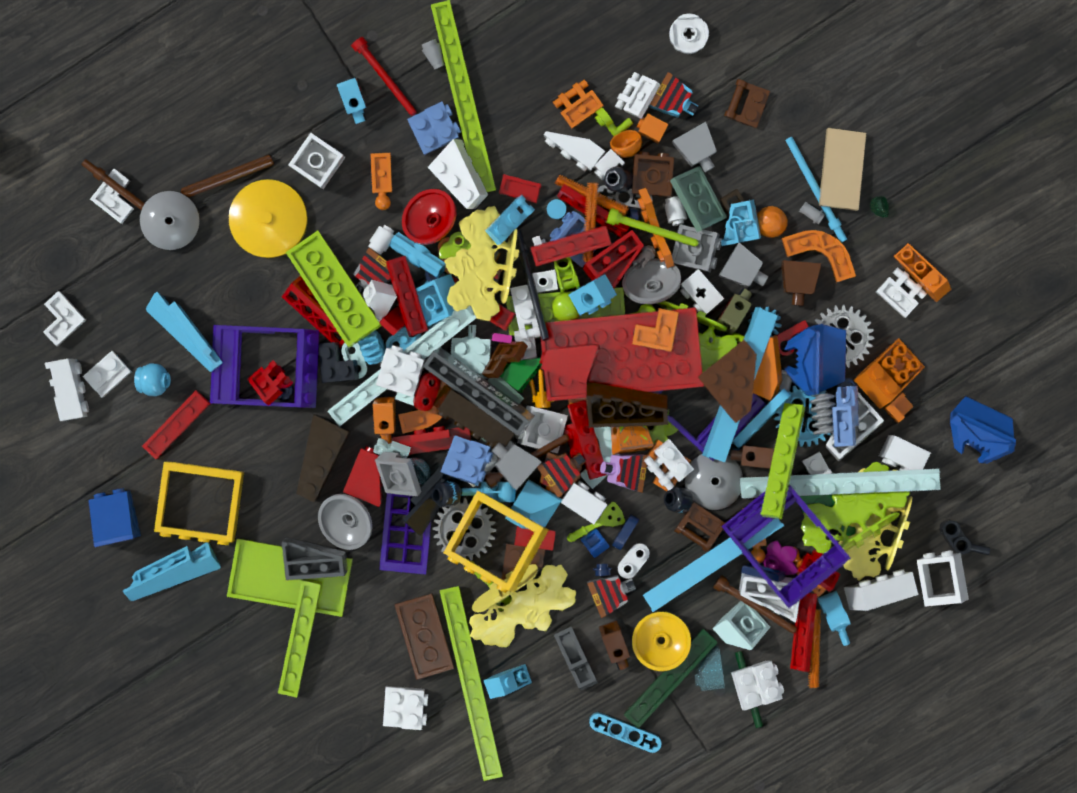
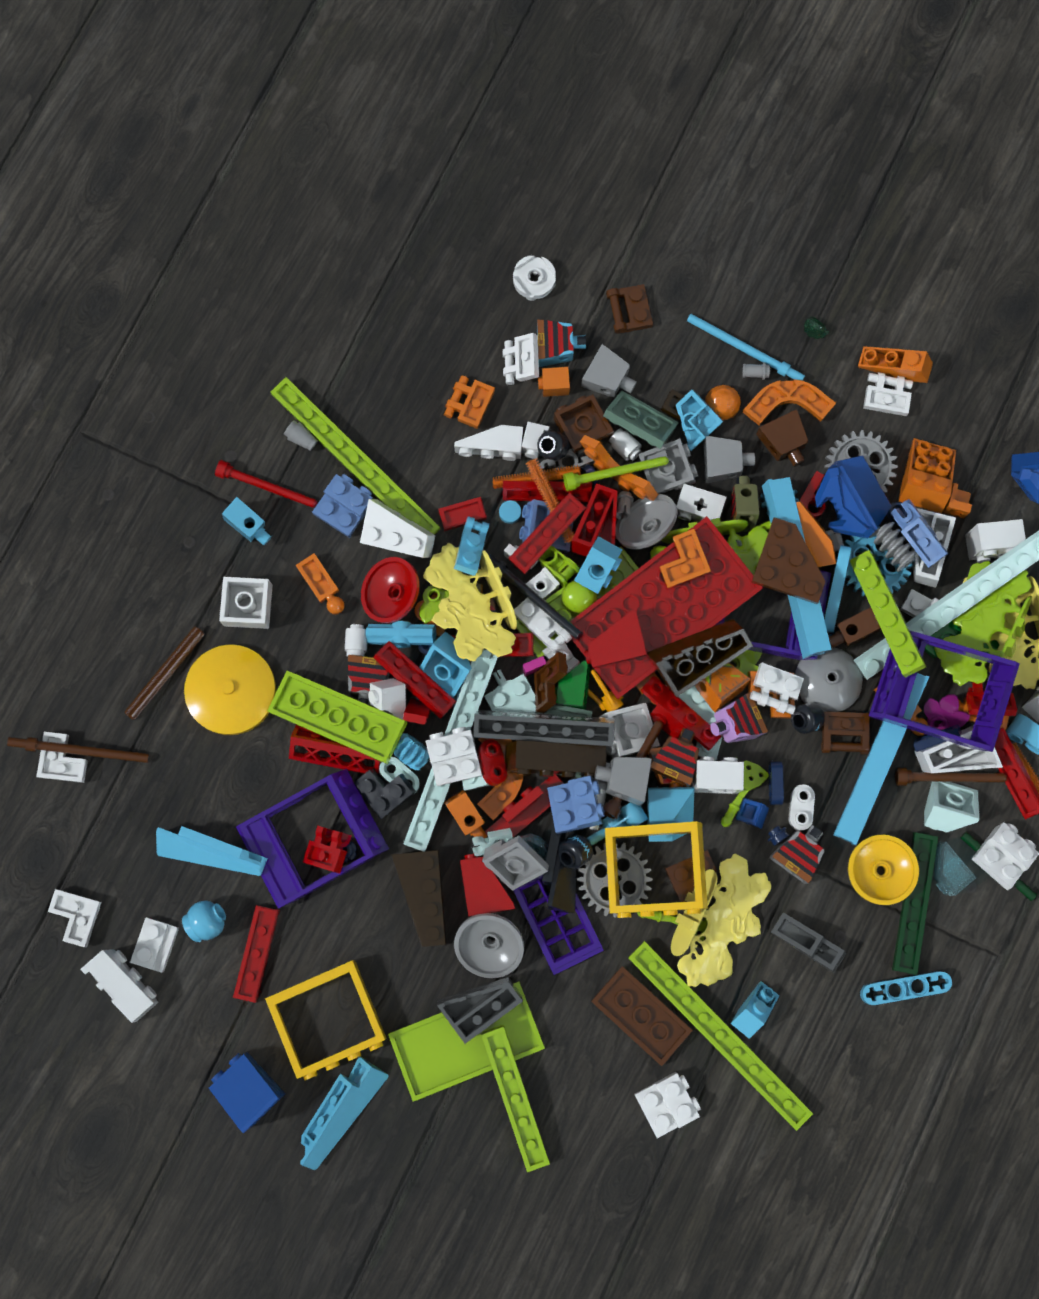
camera: 30 degrees left, 10 degrees down
light grey dish [140,191,199,250] -> none
medium azure plate [386,327,422,351] -> none
red tile [514,526,556,550] -> none
lime plate [595,107,633,136] -> none
reddish brown torso [599,620,630,670] -> none
orange piece [610,130,642,158] -> none
tan tile [819,128,866,211] -> none

